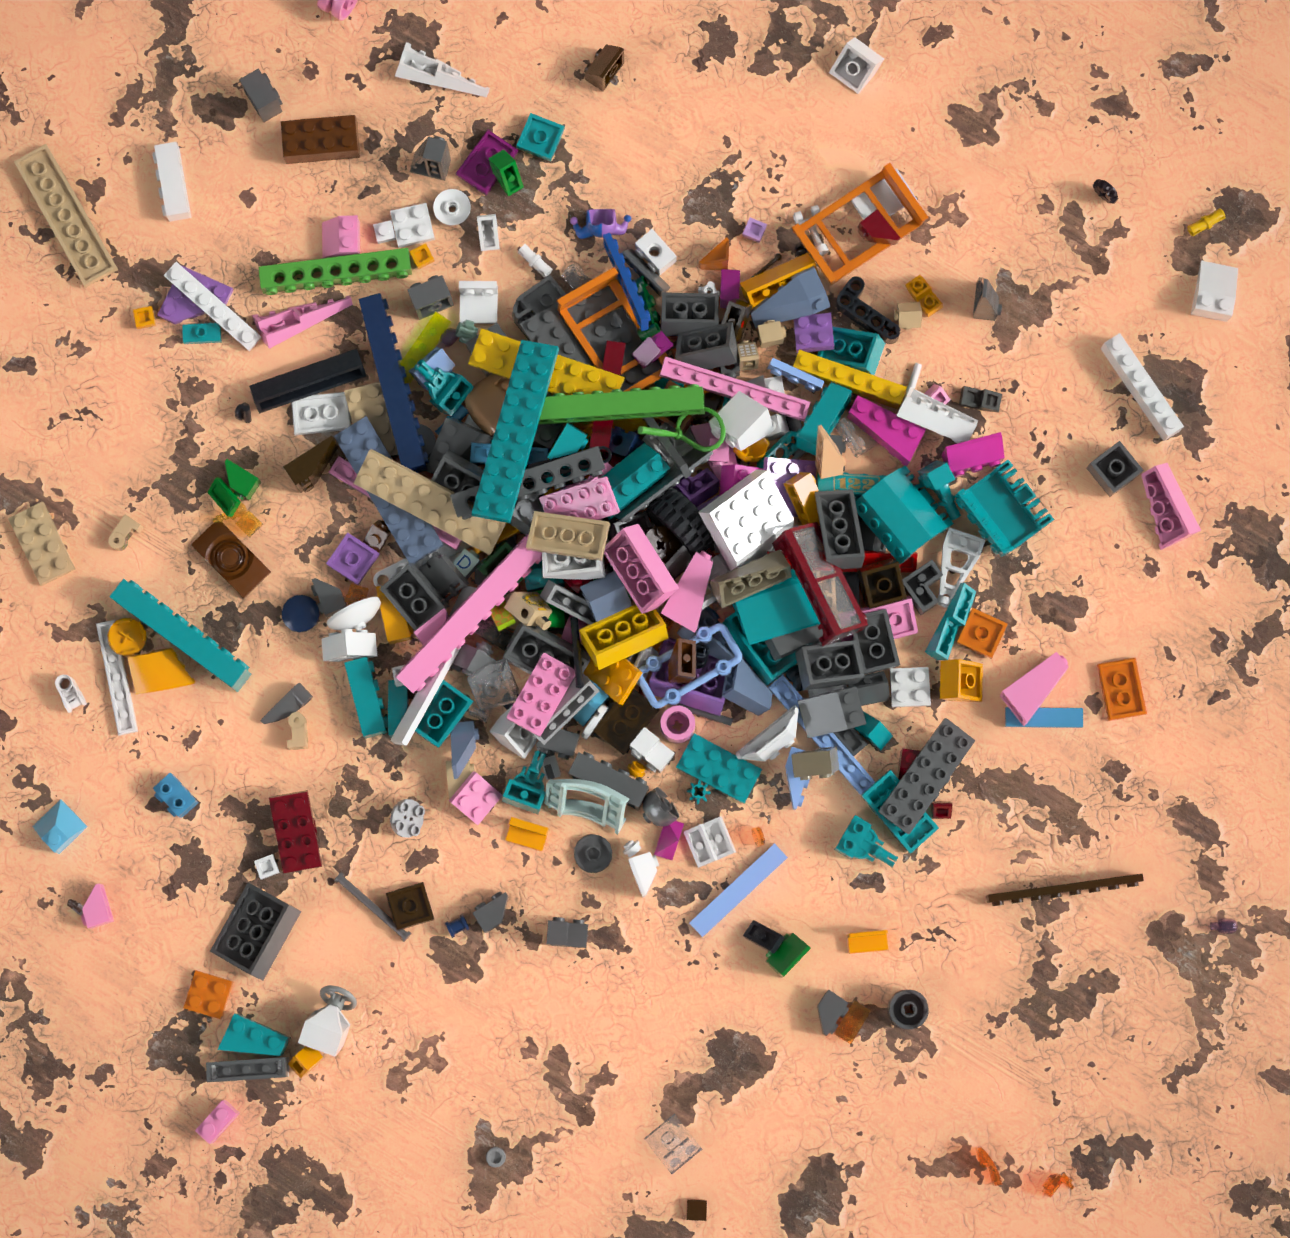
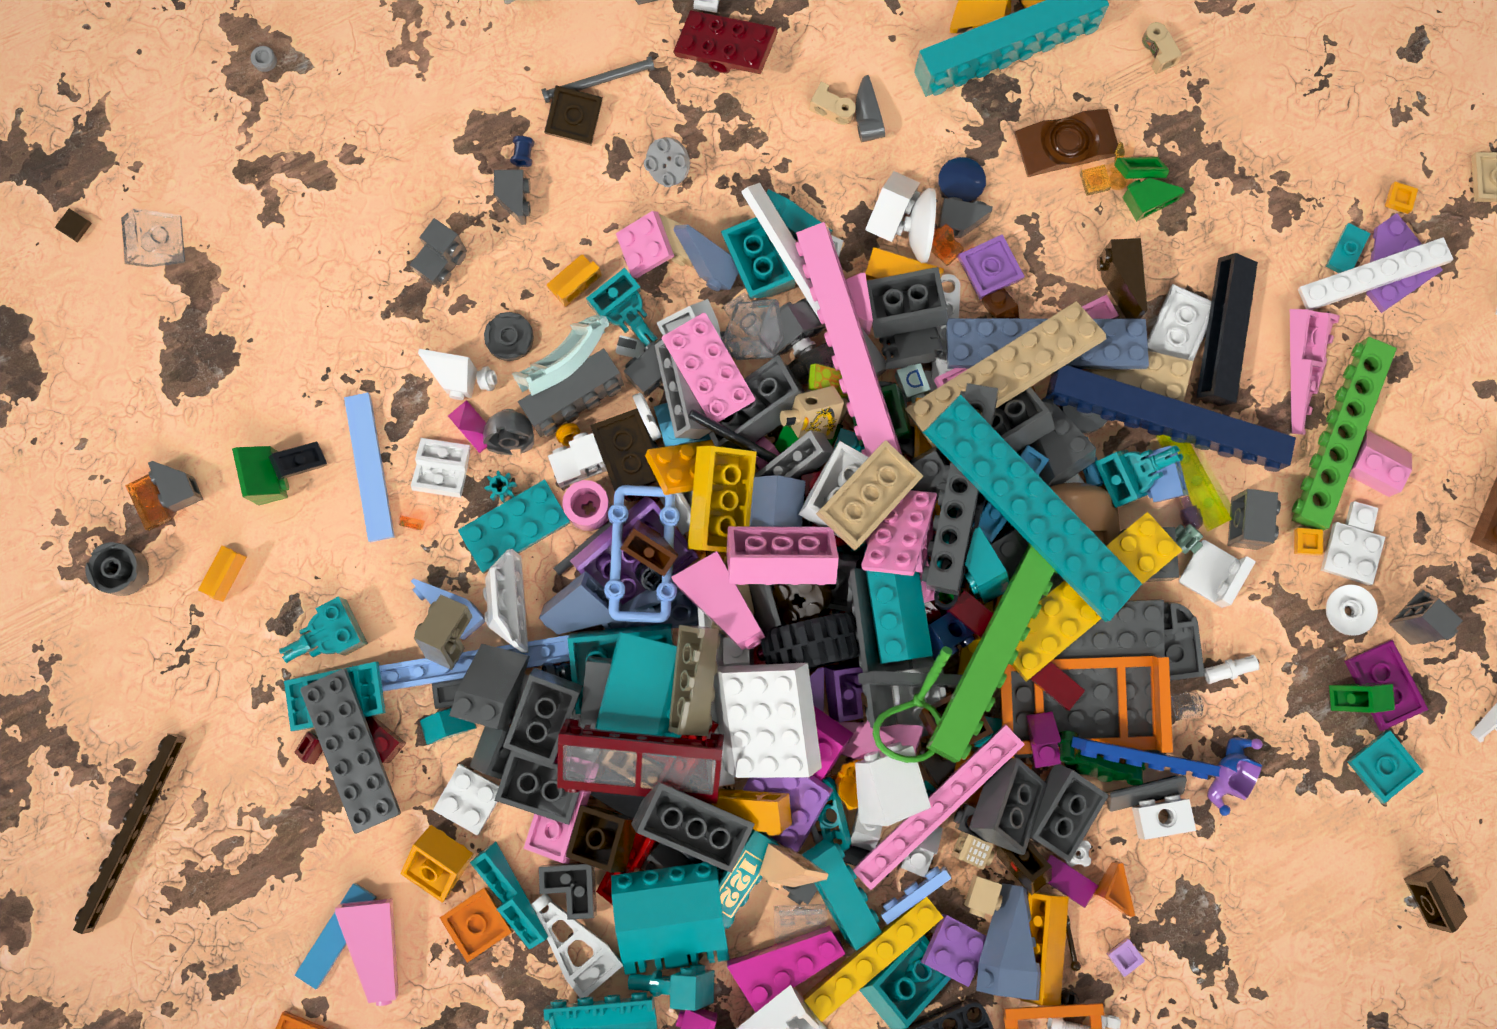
camera: 120 degrees right, 0 degrees up
black plate [235,402,252,423] -> none
teal brick [344,657,388,739] -> none
white slope [477,214,500,251] -> none

